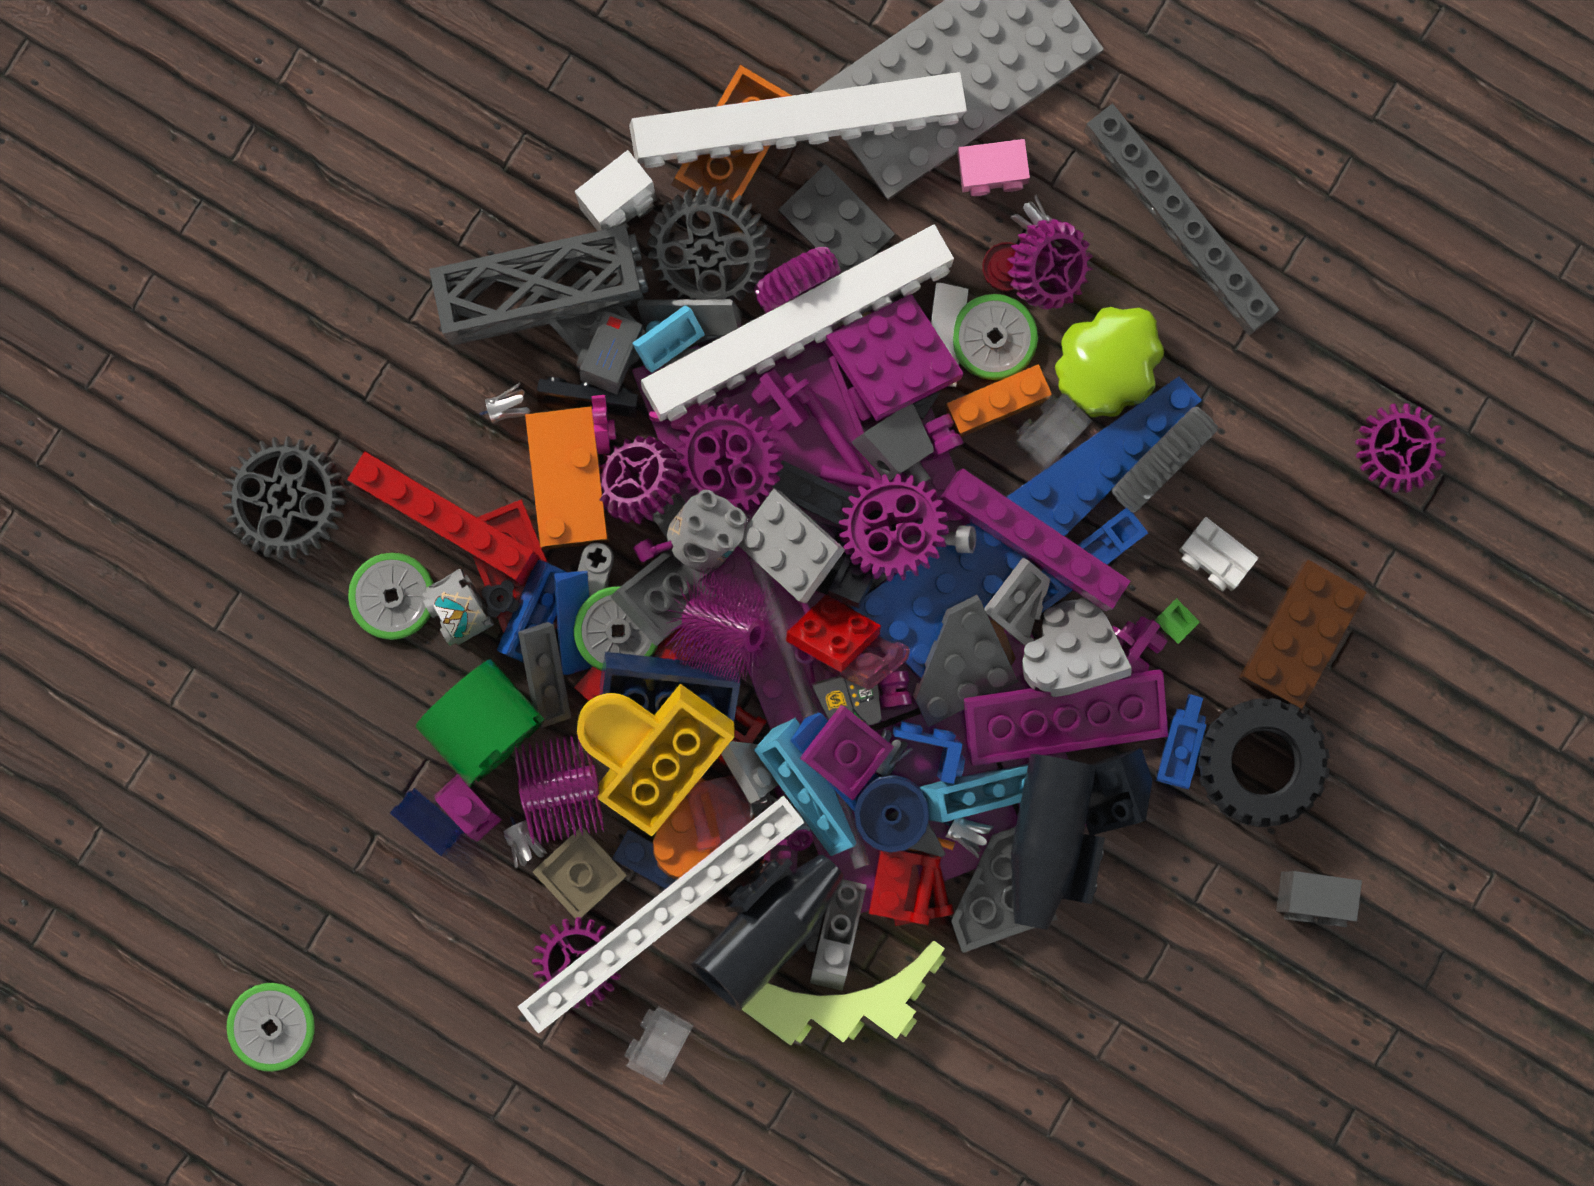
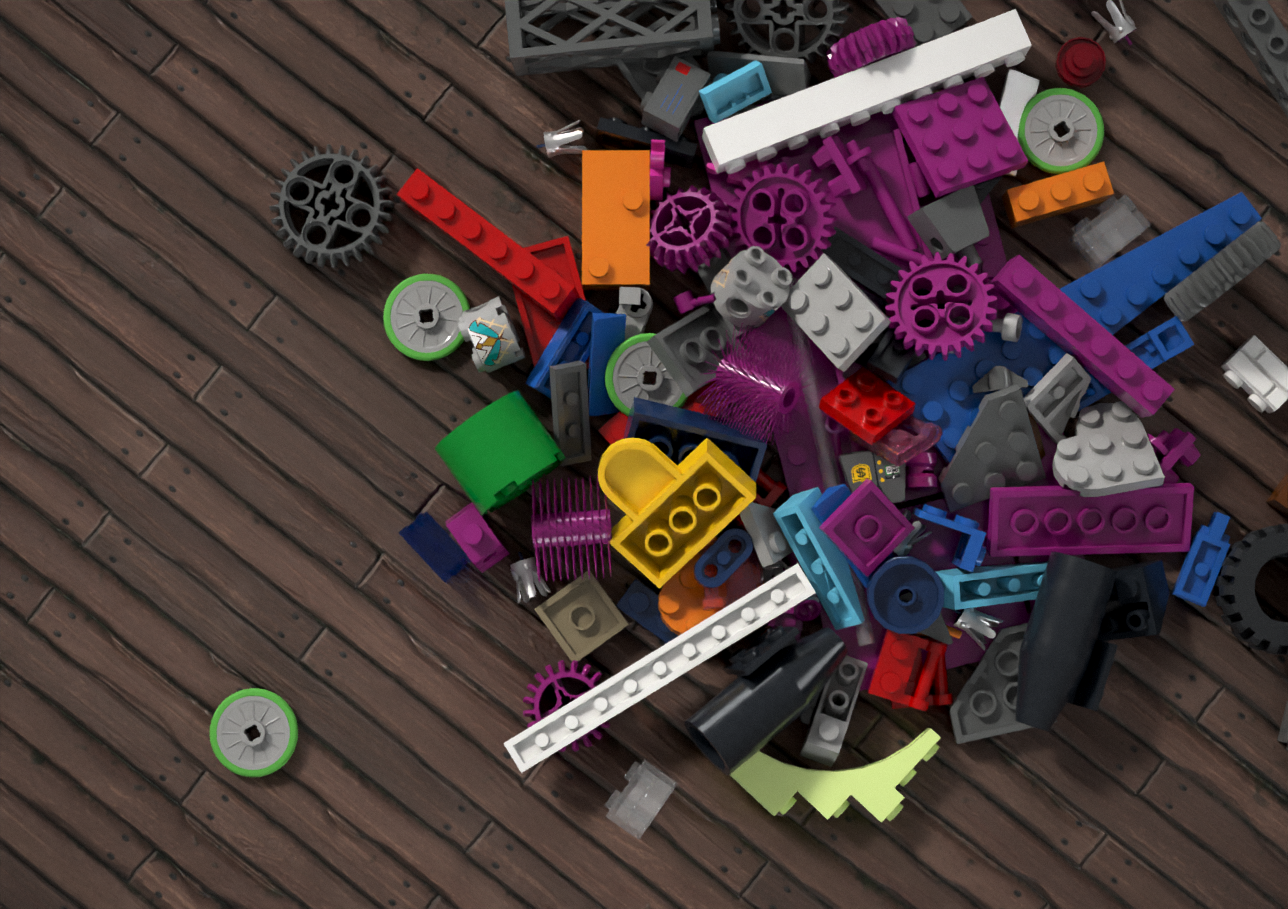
camera: 15 degrees right, 0 degrees up
black plate [482,580,519,618] -> none
magenta wheel [923,413,964,458] -> none
magenta gear [1007,219,1093,310] -> none
lime piece [1055,307,1164,418] -> none
bright green plate [1155,598,1200,644] -> none
none -> light grey piece [619,287,641,305]
none -> dark blue plate [694,528,753,588]
none -> dark grey piece [972,366,1028,393]

